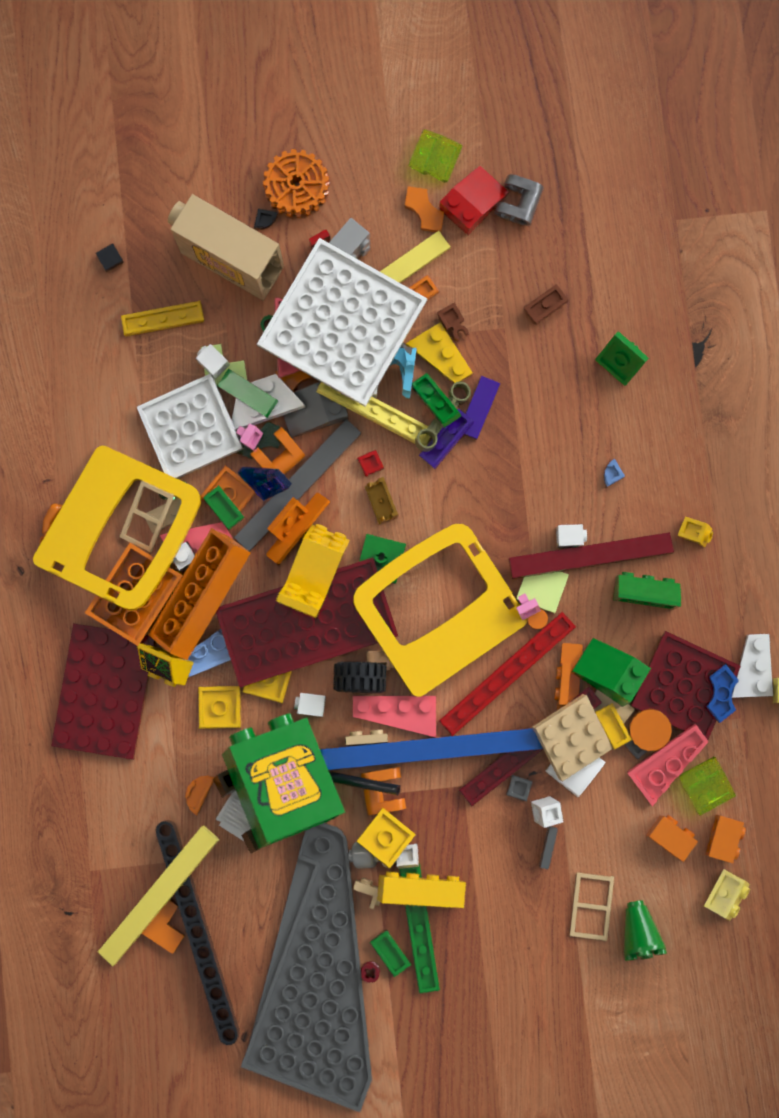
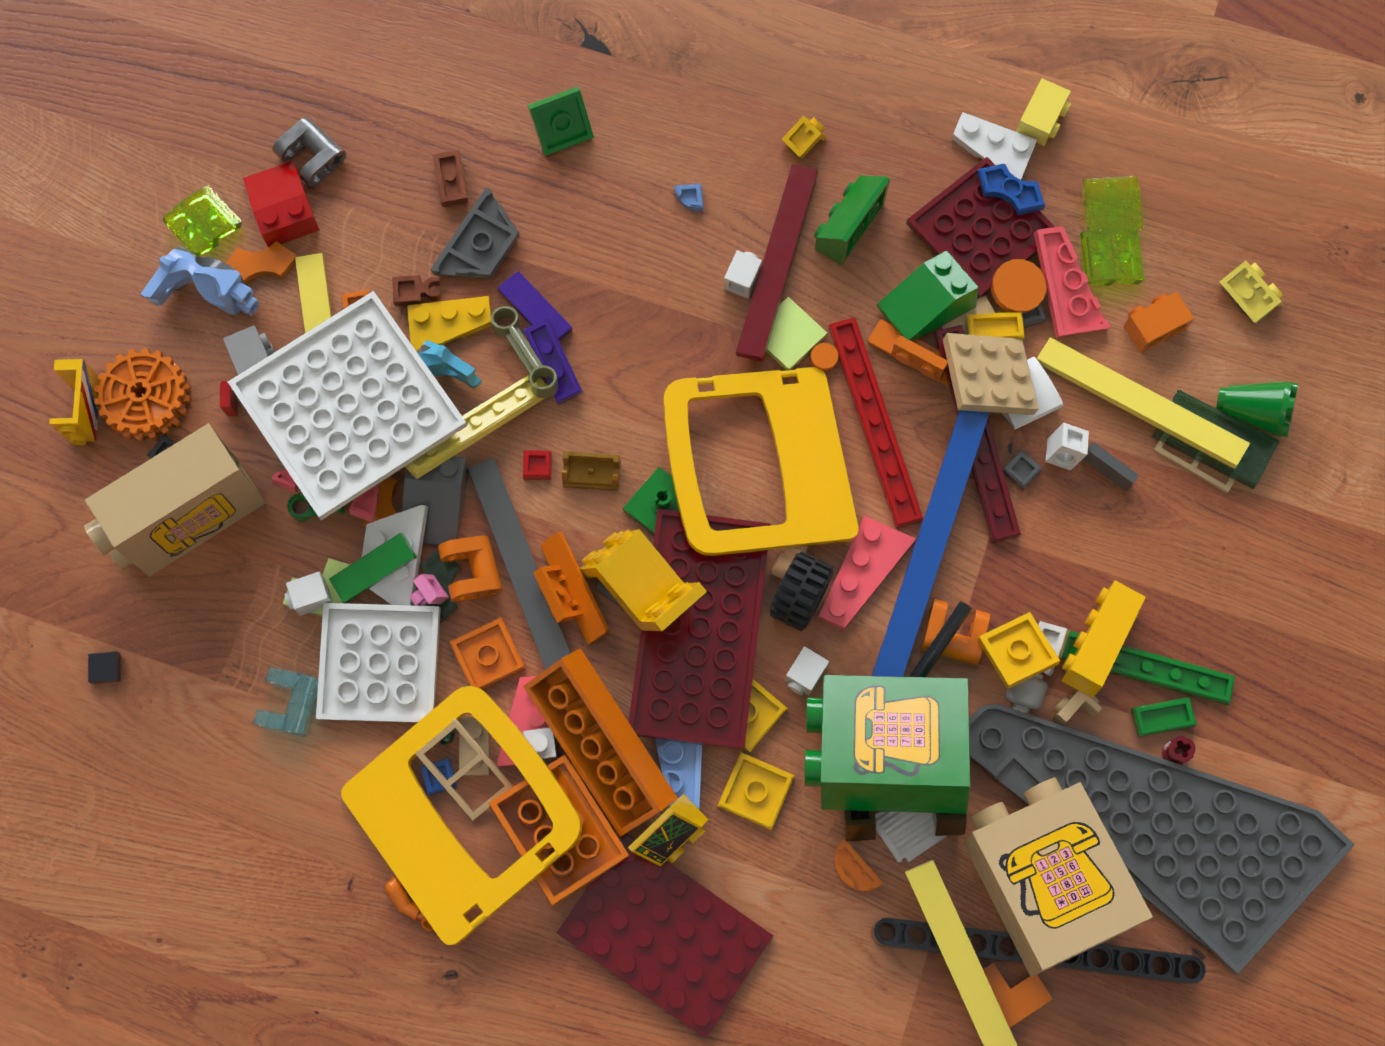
camera: 65 degrees left, 10 degrees down
yellow tile [121,301,205,337] -> none
green tile [203,485,245,530] -> none
clear blue wing [237,467,292,501] -> none
tan plate [346,730,388,745] -> none
green tile [412,373,461,428] -> none
bright pink tile [516,594,541,620] -> none
orange brick [705,815,746,863] -> none
none -> yellow panel [49,359,101,445]
none -> light blue hips [141,247,260,316]
none -> clear light blue connector [253,667,318,737]
none -> blue tile [421,758,458,796]
none -> dark grey wing [430,187,520,279]
none -> tan brick [963,777,1153,977]
none -> light yellow tile [1037,337,1250,469]
none -> clear neon green slope [1083,176,1143,233]
none -> clear green tile [1152,389,1280,489]

